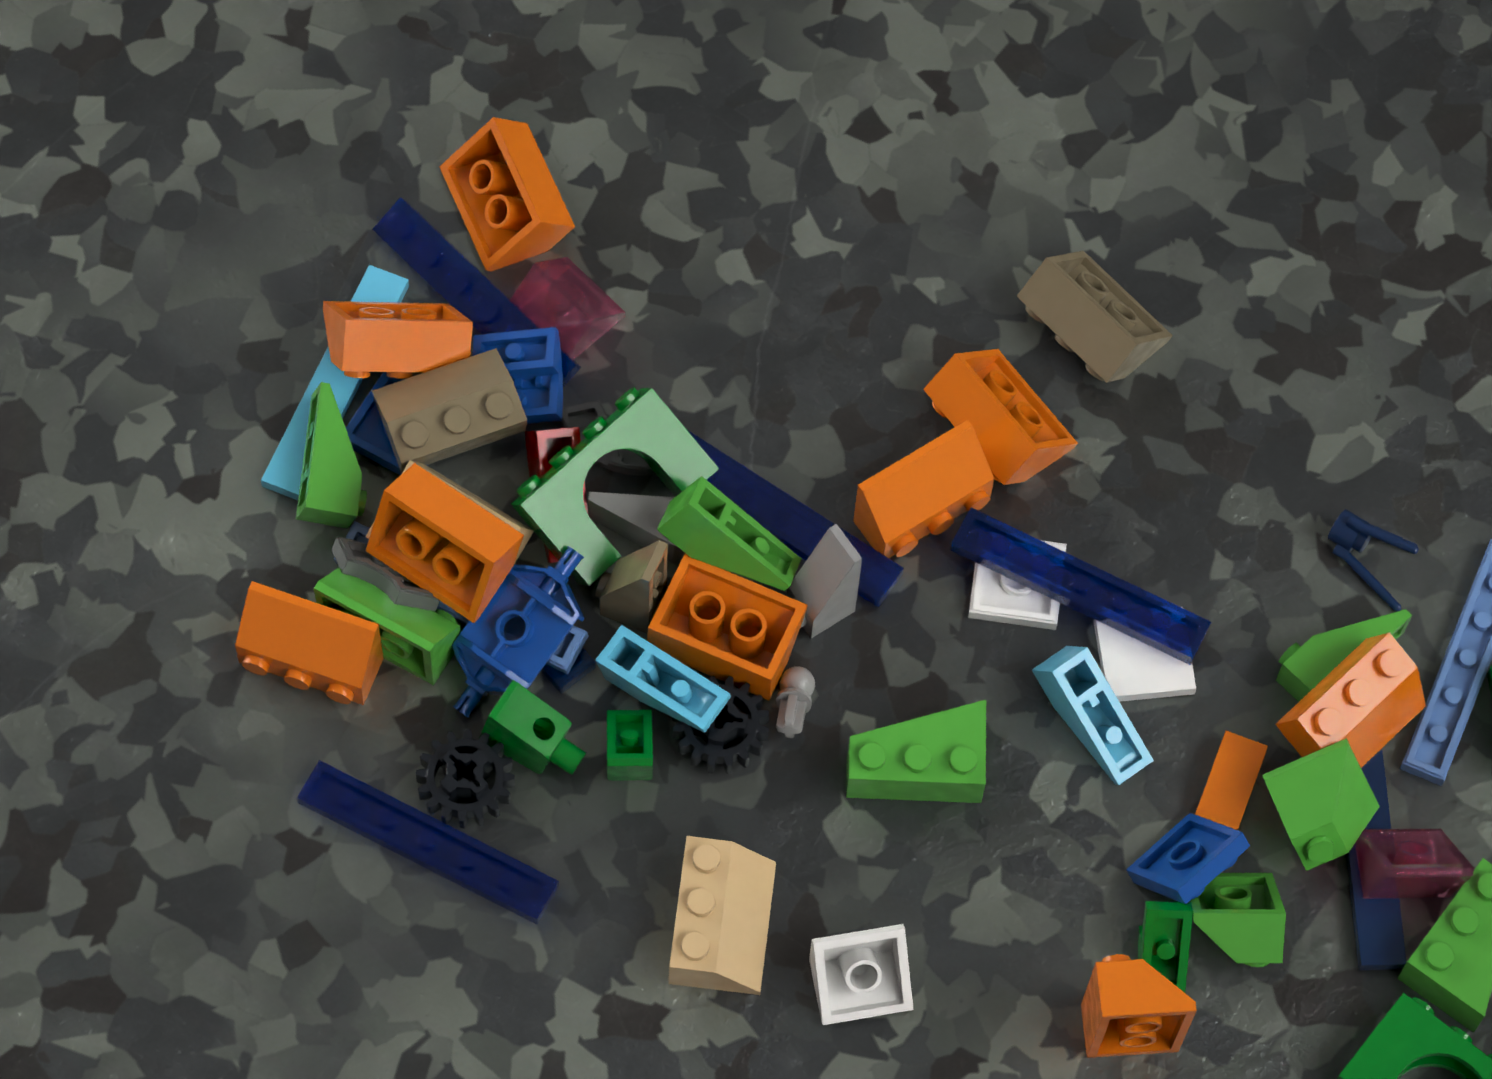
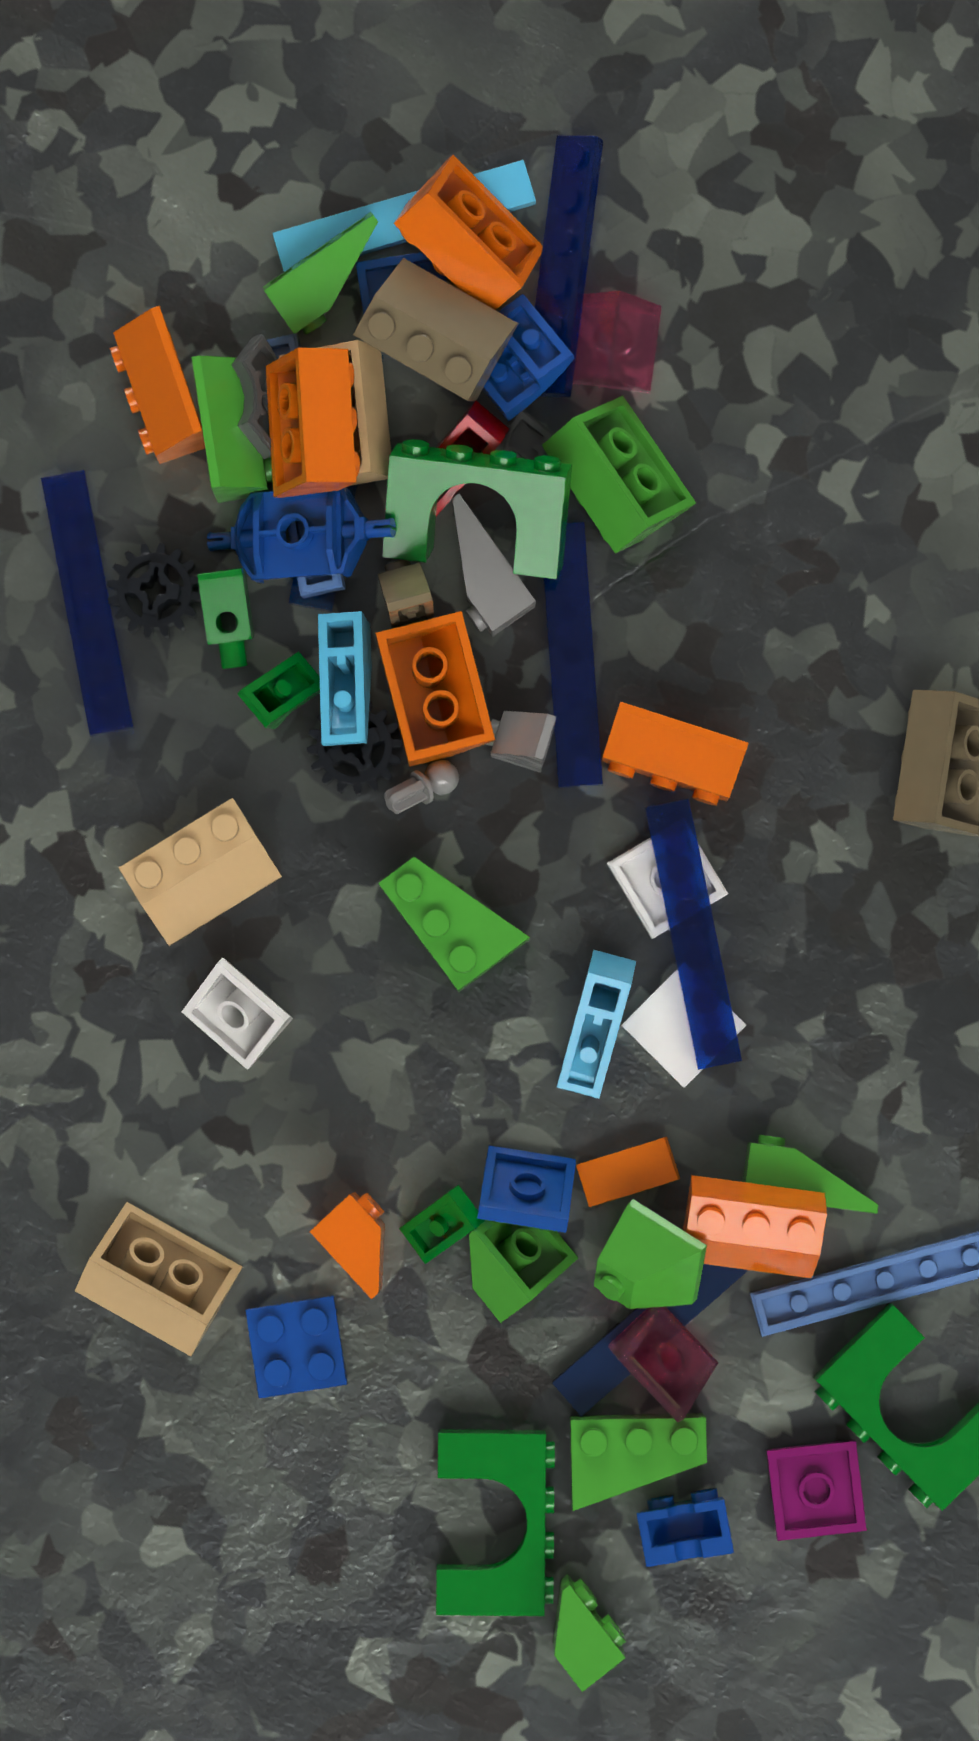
camera: 55 degrees right, 20 degrees up
orange slope [439,117,575,272] -> none
bright green slope [657,476,802,591] -> none
orange slope [923,349,1078,485] -> none
dark blue plant [1328,509,1419,612] -> none
none -> bright green slope [541,396,696,554]

